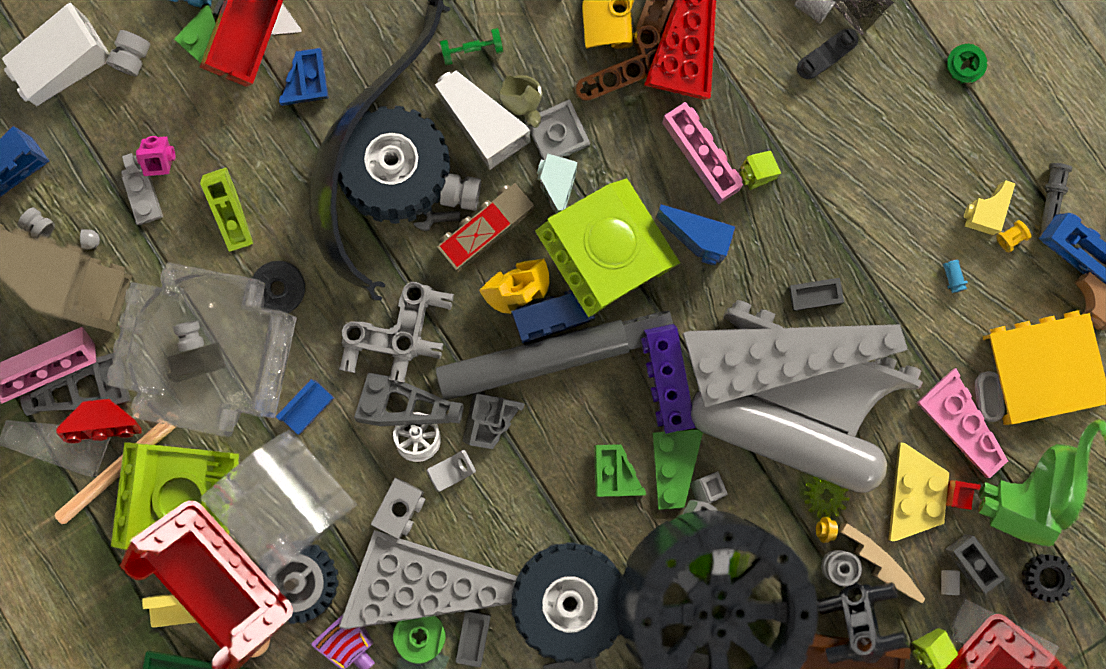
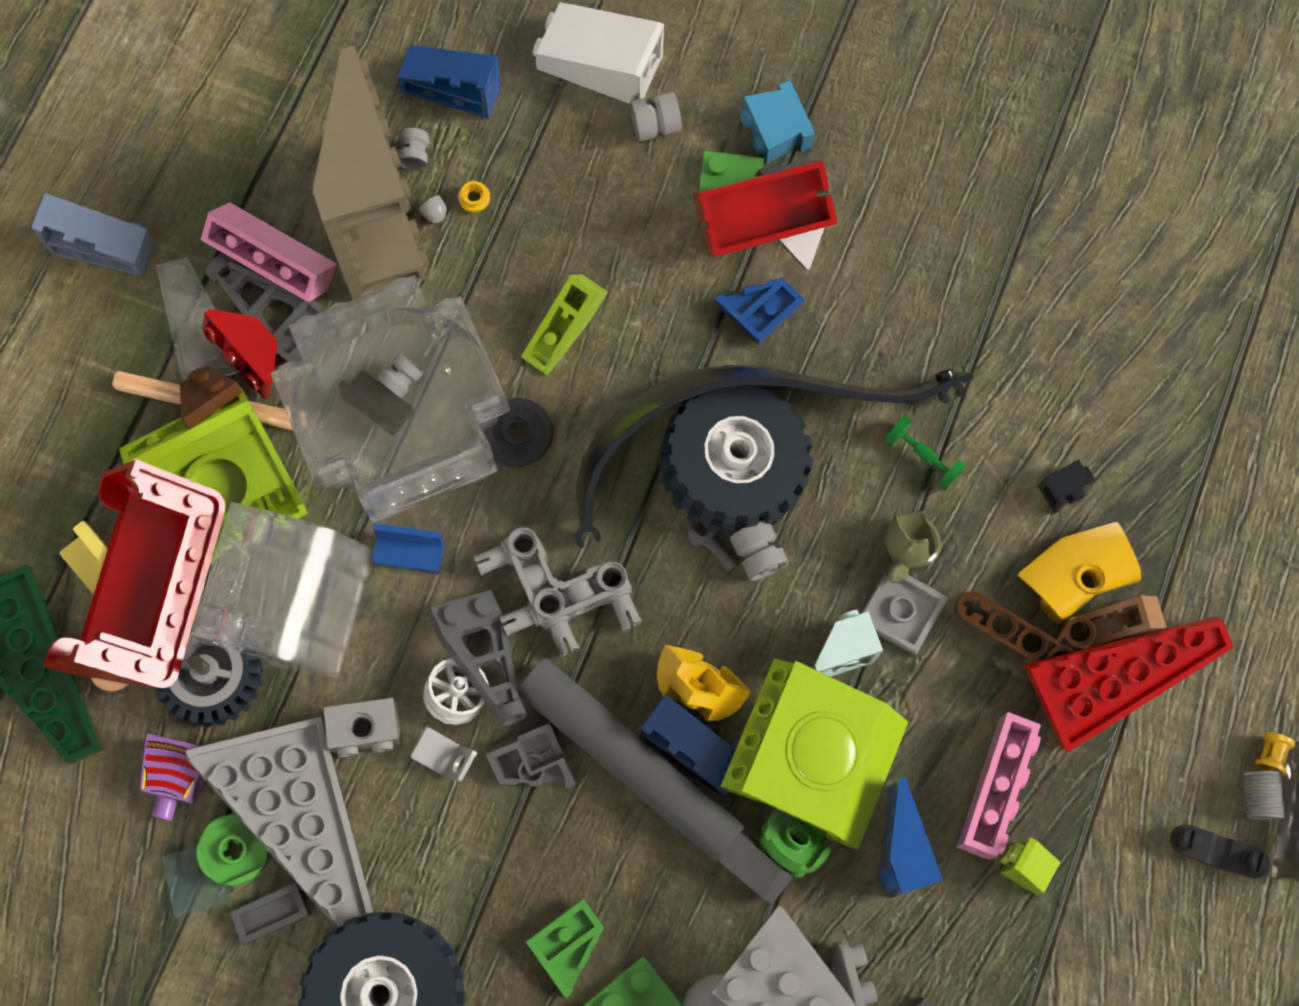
camera: 50 degrees right, 10 degrees down
light grey hinge [122,153,163,225] -> none
dark pink brick [136,136,176,176] -> none
white slope [435,71,531,169] -> none
dark tan brick [437,183,535,273] -> none
dark purple brick [641,324,696,434] -> none
none -> reddish brown wing [180,365,242,429]
none -> yellow plate [458,181,490,213]
none -> bright green plate [759,809,830,878]

